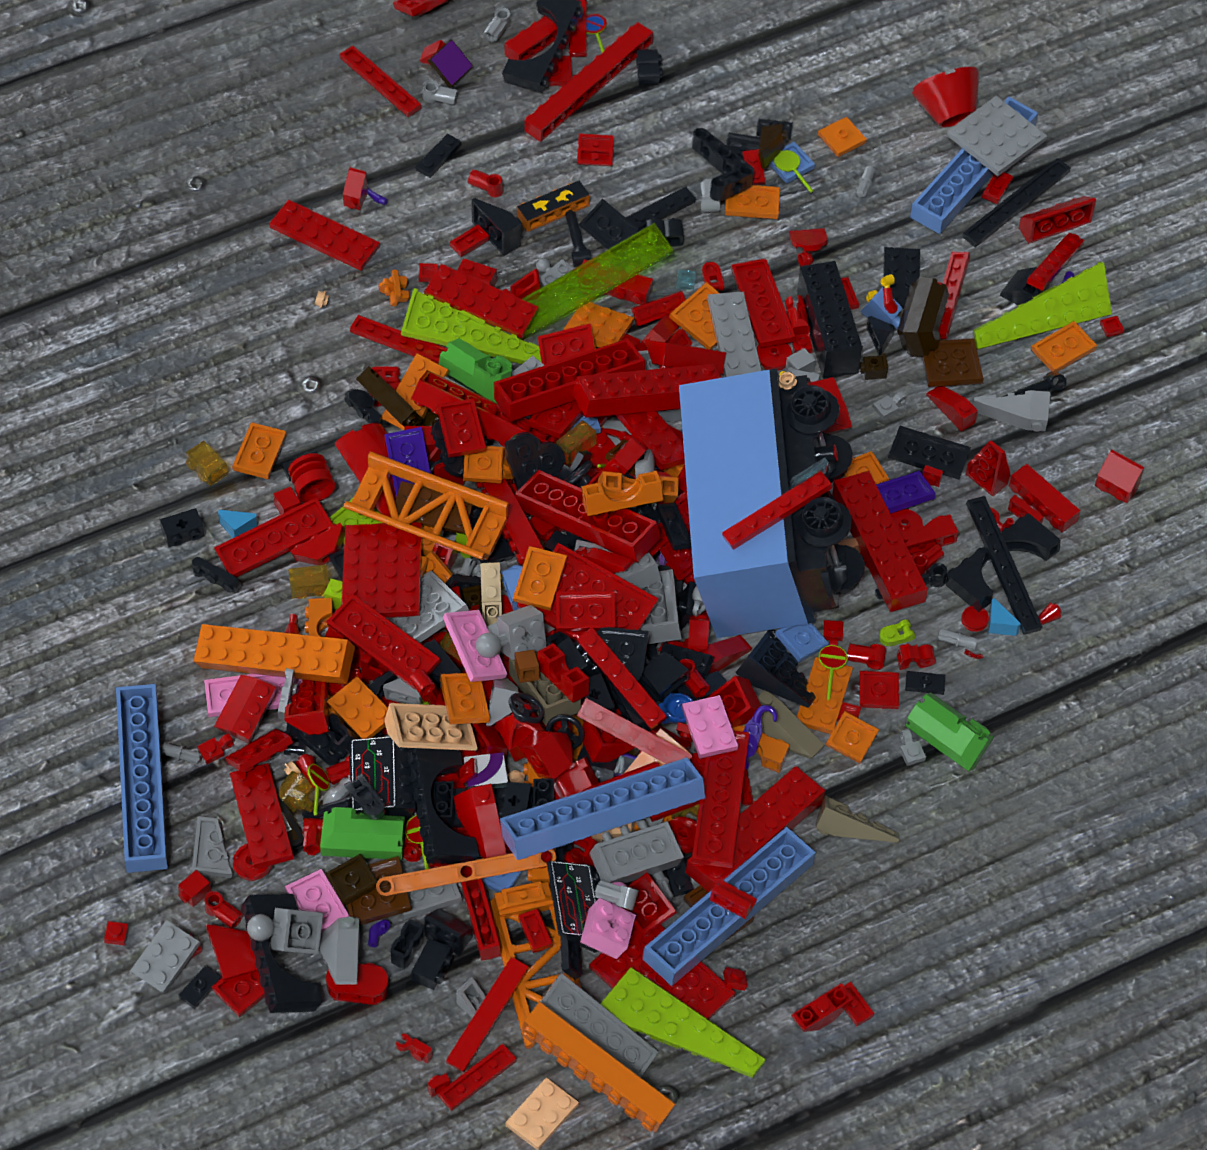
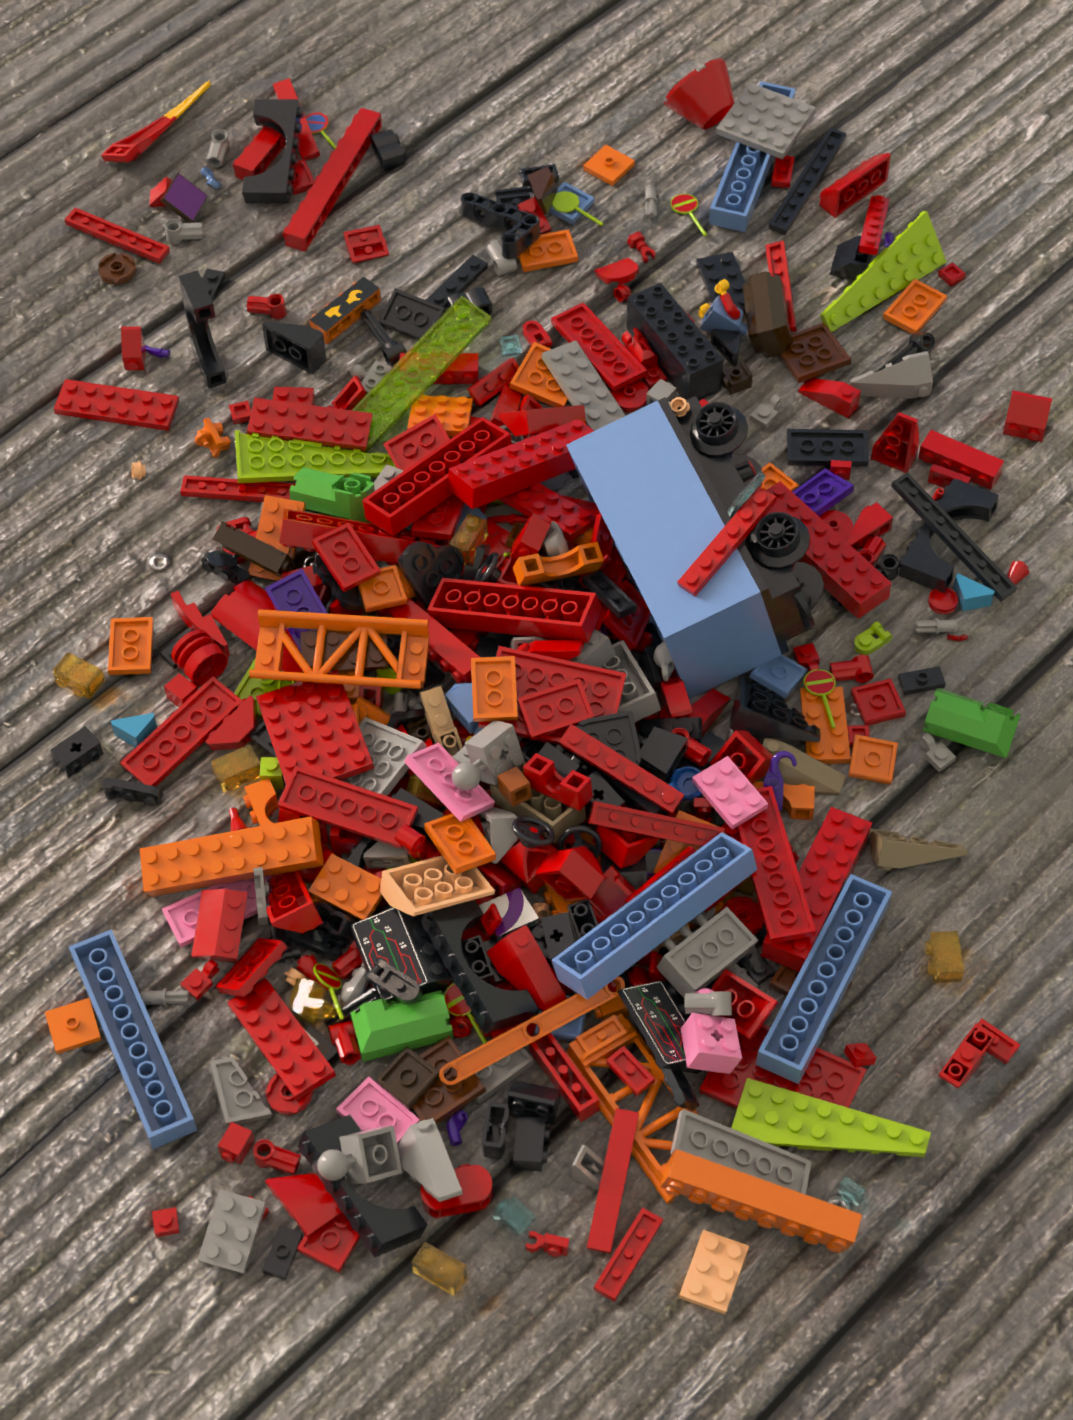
camera: 15 degrees left, 0 degrees up
red plate [427,1073,450,1098] -> none
red plate [450,225,489,257] -> none
orange arch [581,471,663,516] -> none
red panel [710,881,757,919] -> none
red leg [897,644,936,670] -> none
none -> orange plate [45,998,102,1054]
none -> reddish brown plate [98,253,137,285]
none -> red slope [171,591,230,657]
none -> black arch [179,270,227,389]
none -> medium blue piece [200,167,222,189]
none -> clear yellow brick [412,1242,467,1296]
none -> clear light blue bracket [493,1196,535,1235]
none -> red piece [627,231,655,263]
none -> piece [670,194,707,236]
none -> clear light blue plate [838,1176,866,1206]
none -> clear yellow brick [925,931,964,983]

